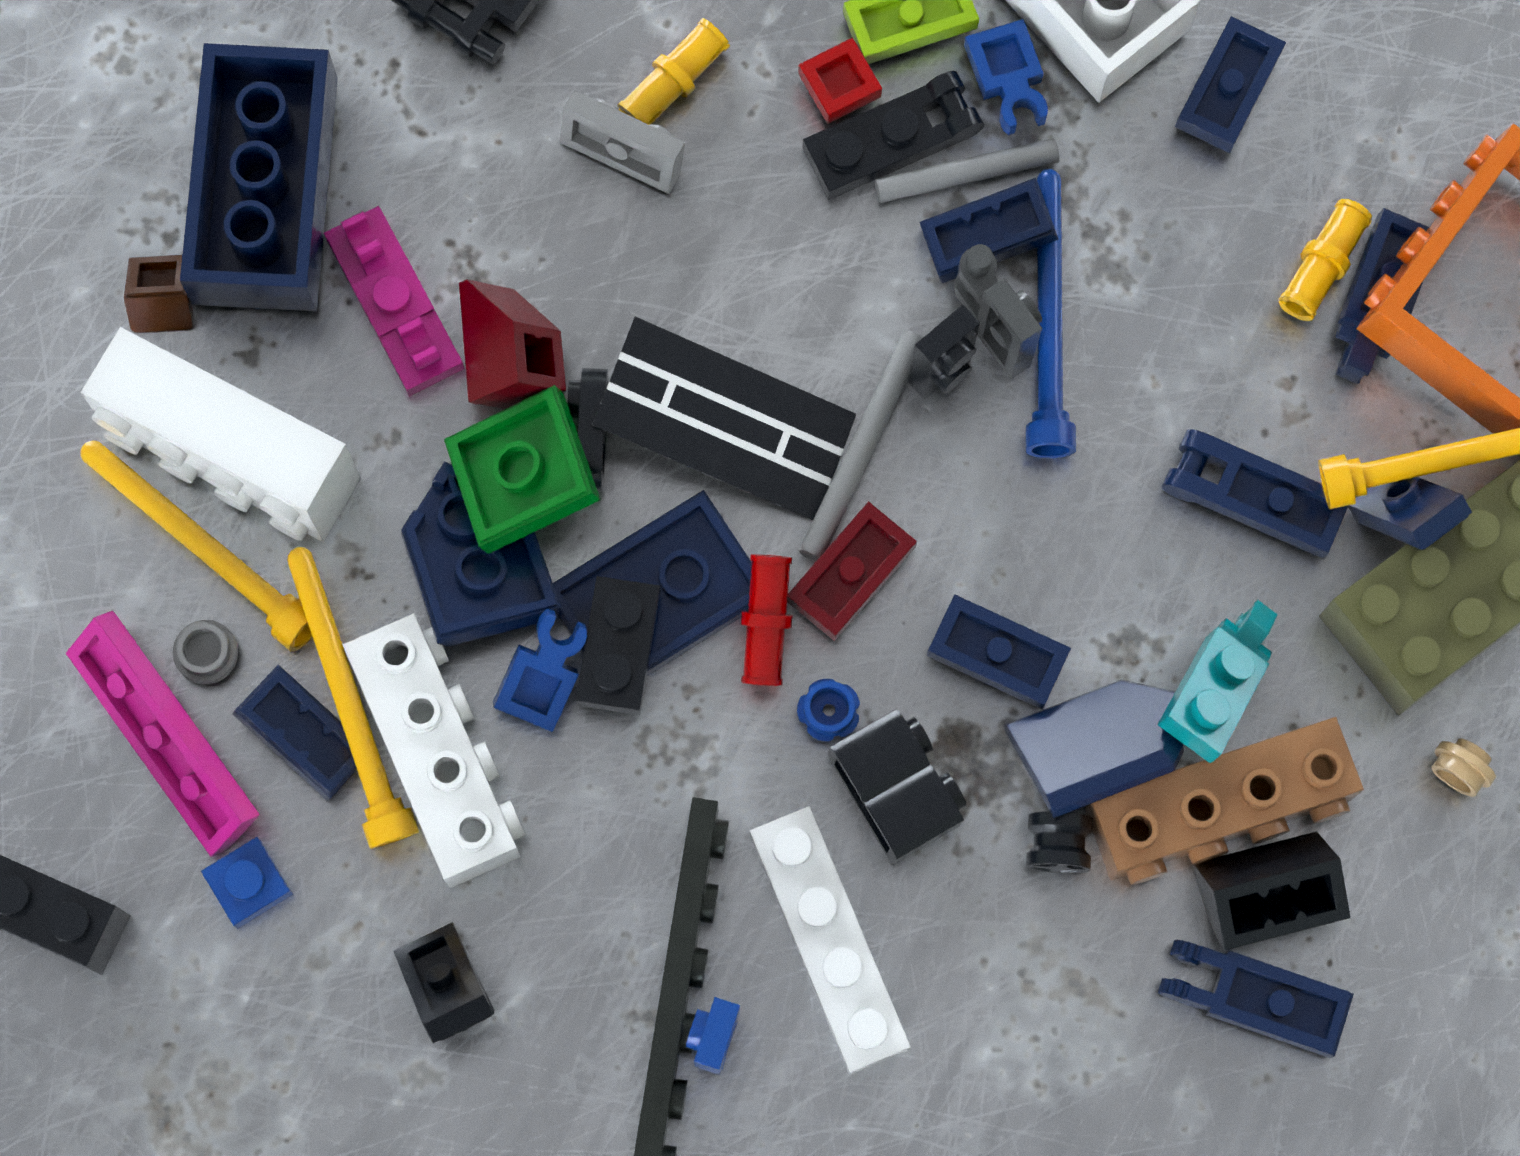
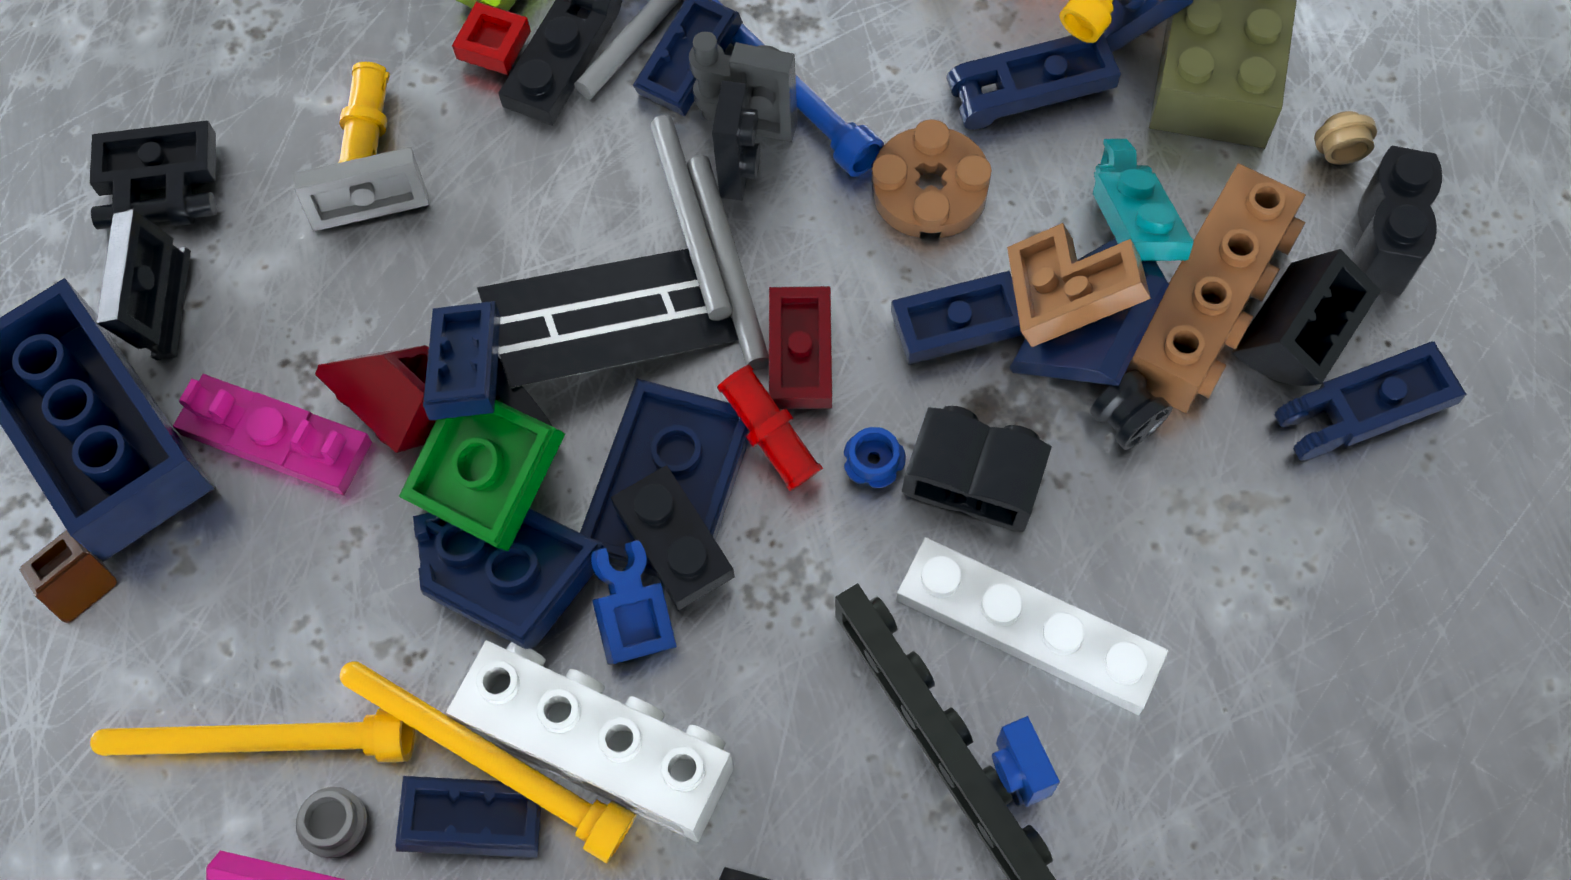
camera: 35 degrees left, 10 degrees down
white brick [80,327,361,543] -> none
none -> black plate [96,209,191,361]
none -> dark blue plate [423,301,501,420]
none -> light grey bar [650,115,732,321]
none -> medium nougat plate [872,119,992,238]
none -> medium nougat plate [1007,223,1151,347]
none -> black brick [1352,145,1442,295]

